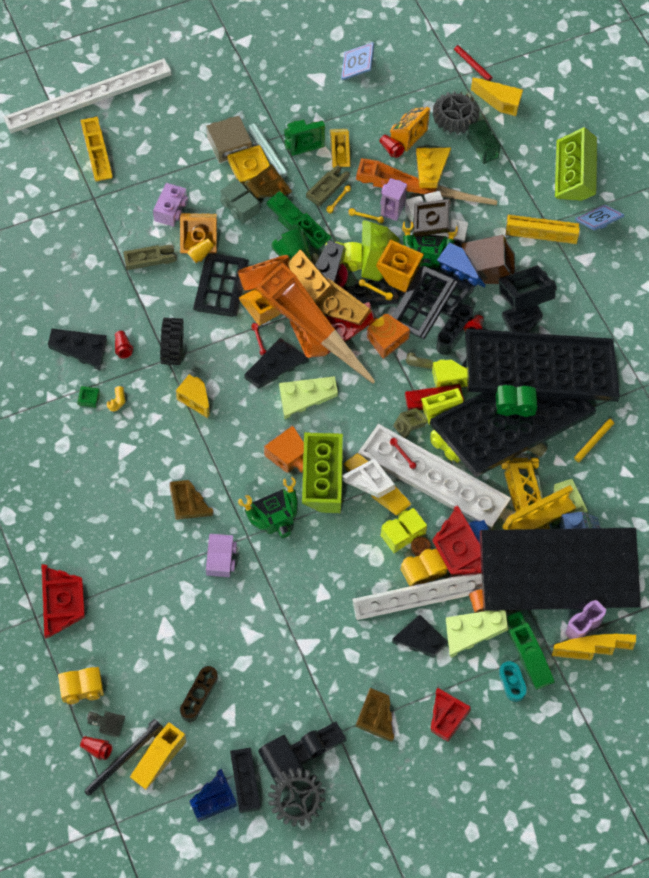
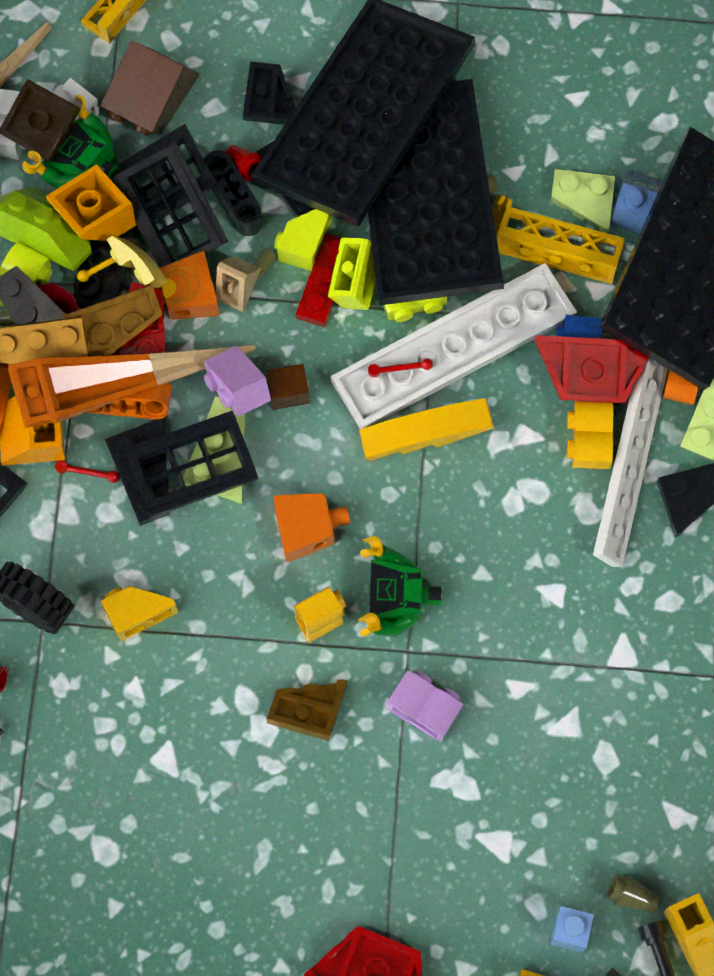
camera: 60 degrees left, 10 degrees up
green tile [77,386,100,408] -> none
yellow arm [107,386,126,412] -> none
dark brown beam [180,666,218,722] -> none
lime slope [302,432,343,513] -> none
white wing [342,458,395,498] -> none
neon yellow piece [380,508,427,553] -> none
olive bracket [393,408,428,438] -> none
dark orange tile [411,537,431,556] -> none
slope [437,243,486,288] -> none
green brick [496,385,537,417] -> none
black window [498,265,557,312] -> none
yellow fence [502,485,576,530] -> none
yellow bar [574,419,614,462] -> none
none -> light yellow slope [107,236,168,288]
none -> black piece [125,410,259,518]
none -> lavender brick [204,345,271,417]
none -> tan slope [216,256,261,312]
none -> reddish brown brick [266,364,310,410]
none -> yellow brick [293,586,346,643]
none -> light blue brick [550,906,594,953]
none -> olive cone [607,874,660,913]

